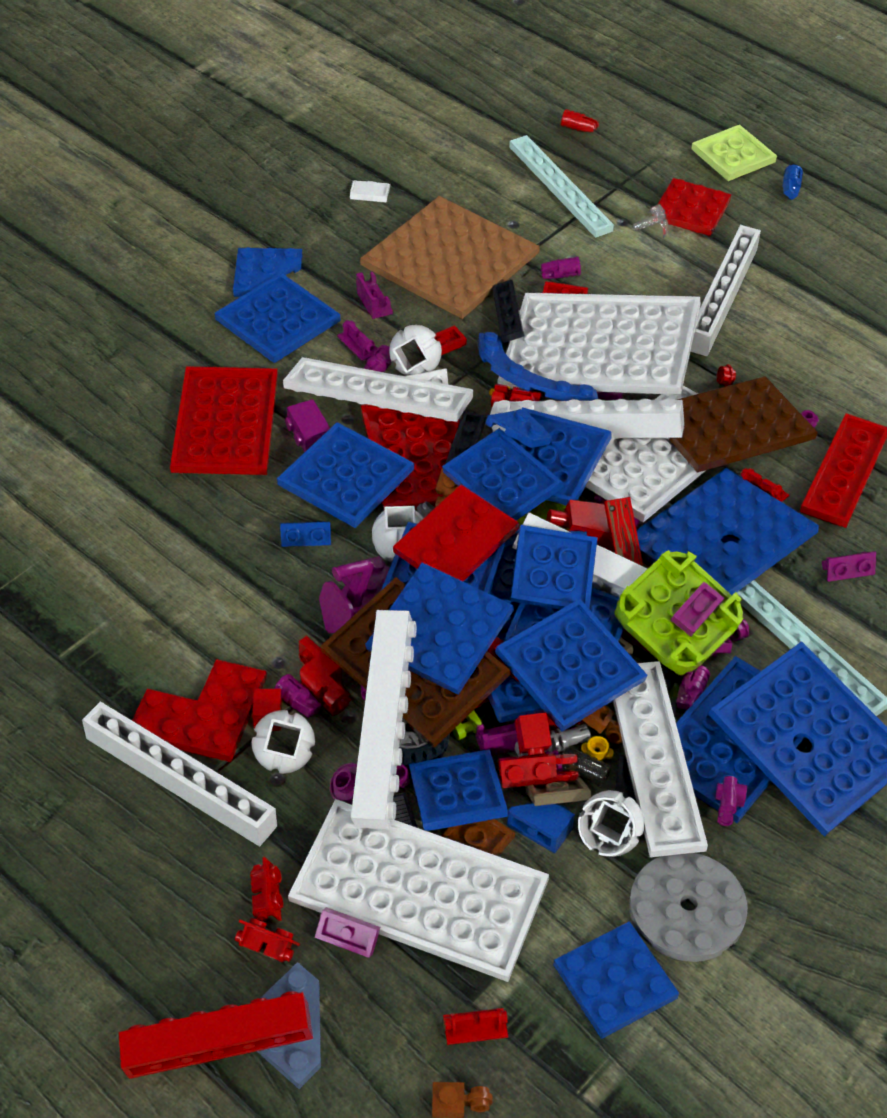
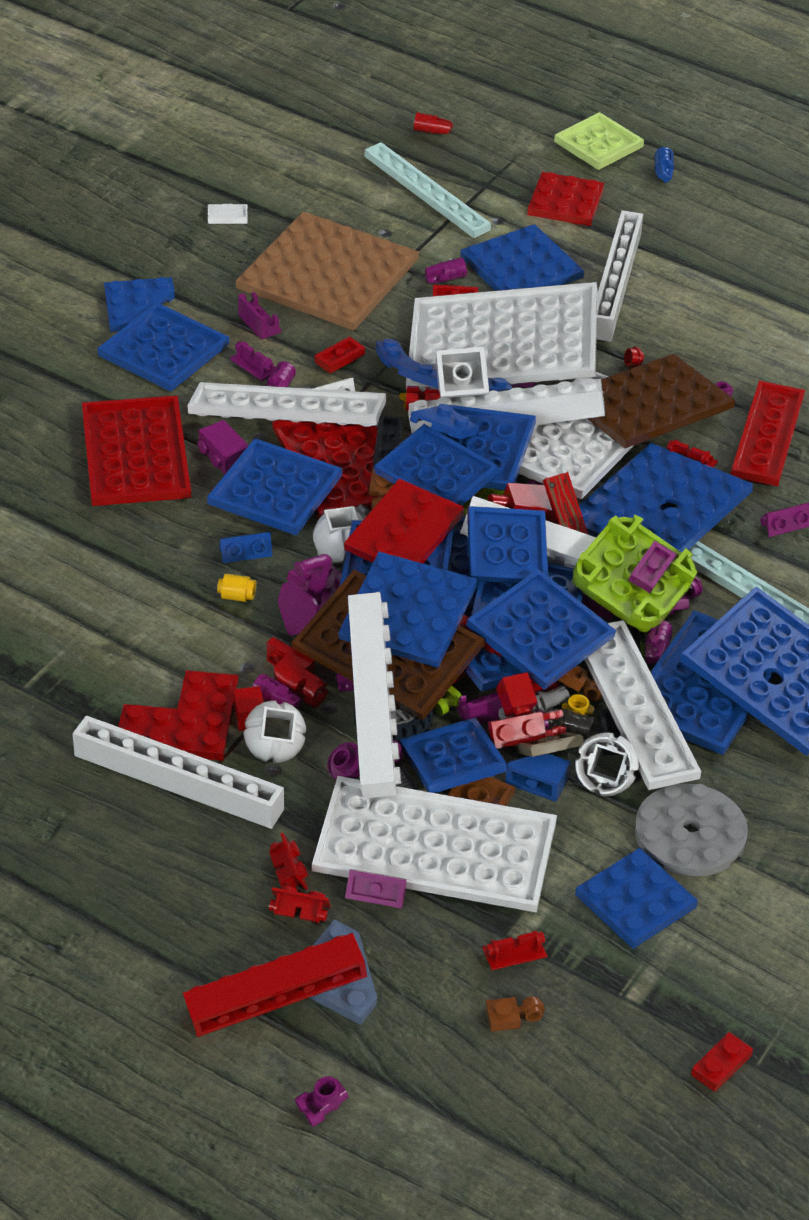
camera: 10 degrees left, 5 degrees down
white piece [389,325,442,376] -> none
black tile [492,280,524,343] -> none
clear plant [633,204,668,238] -> none
magenta plate [715,776,747,826] -> none
none -> yellow brick [217,573,256,602]
none -> white slope [435,347,489,398]
none -> blue plate [460,224,584,291]

